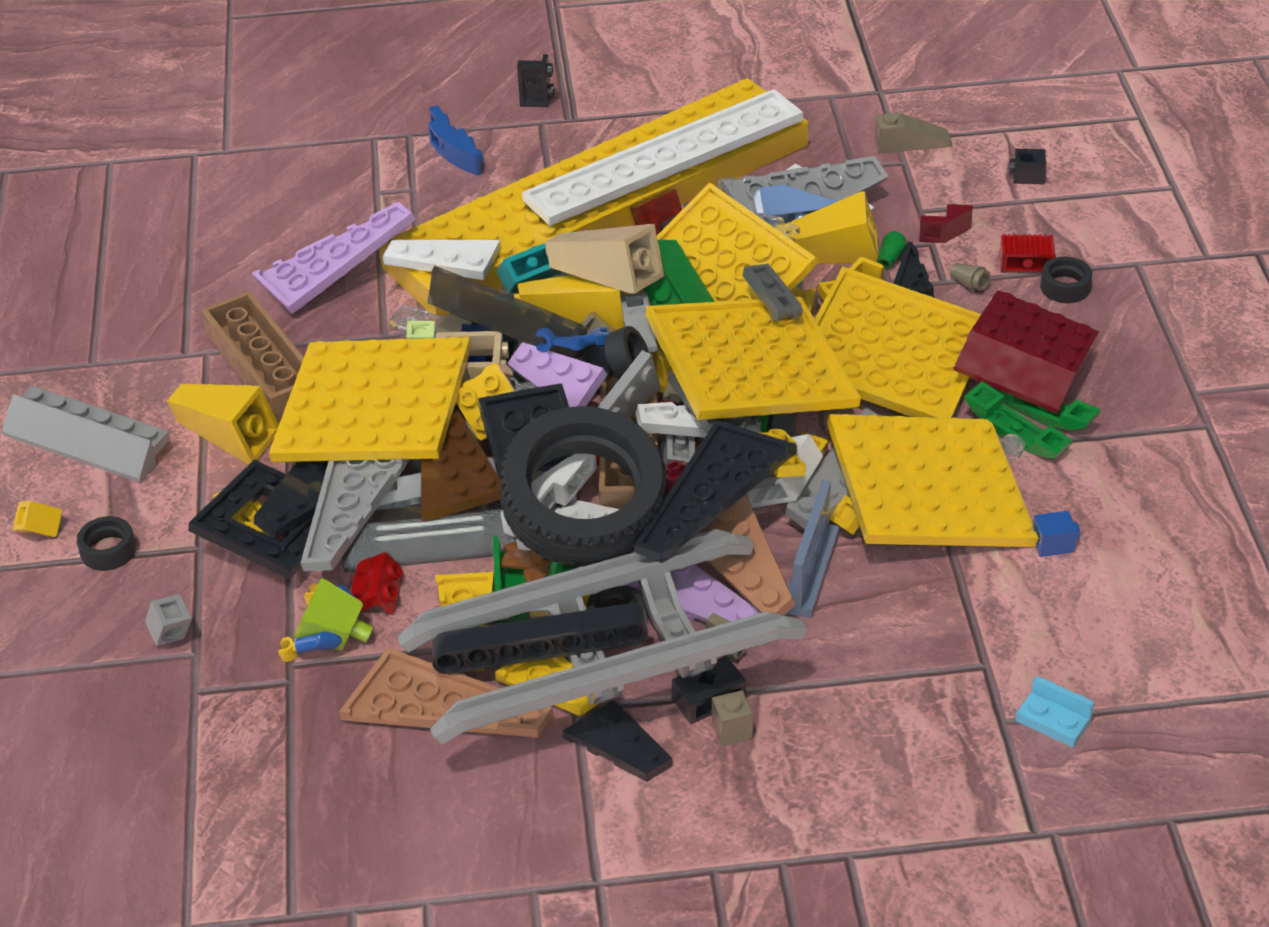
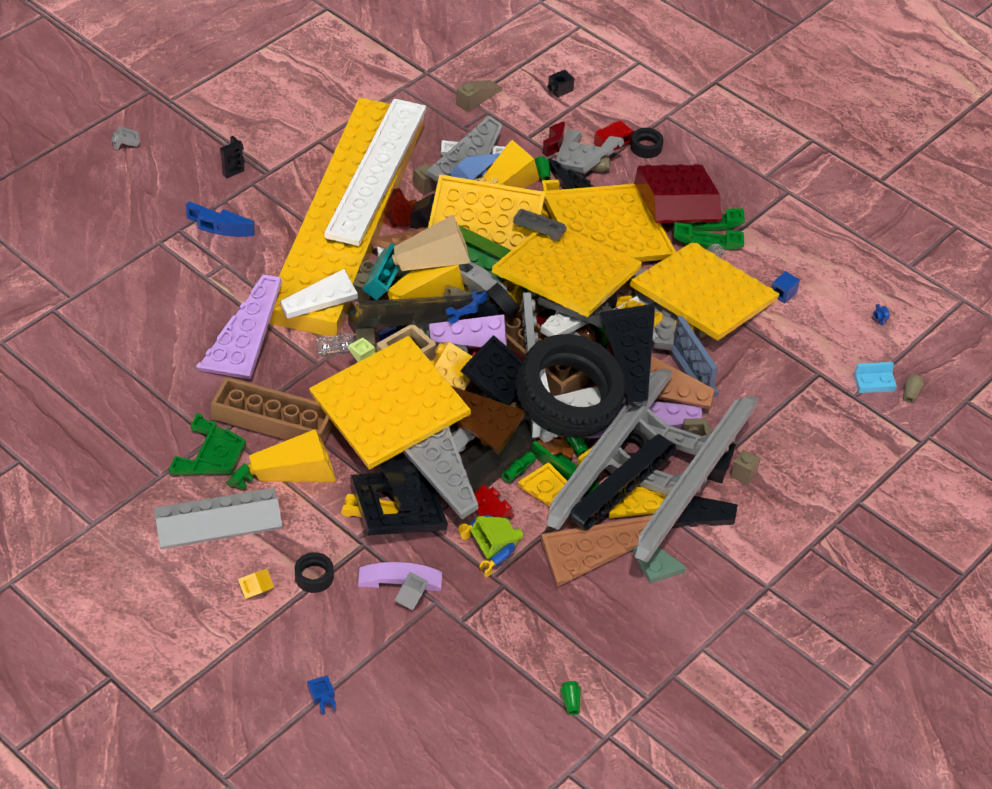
camera: 45 degrees left, 5 degrees up
none -> light grey bracket [111,126,140,150]
none -> green wing [169,413,246,475]
none -> green tile [225,463,253,491]
none -> lavender slope [358,562,442,591]
none -> green pin [501,451,536,483]
none -> light grey wing [556,129,624,173]
none -> green cone [560,681,581,715]
none -> sand green wing [633,547,686,584]
none -> blue plate [873,304,890,325]
none -> dark tan cone [904,374,924,403]

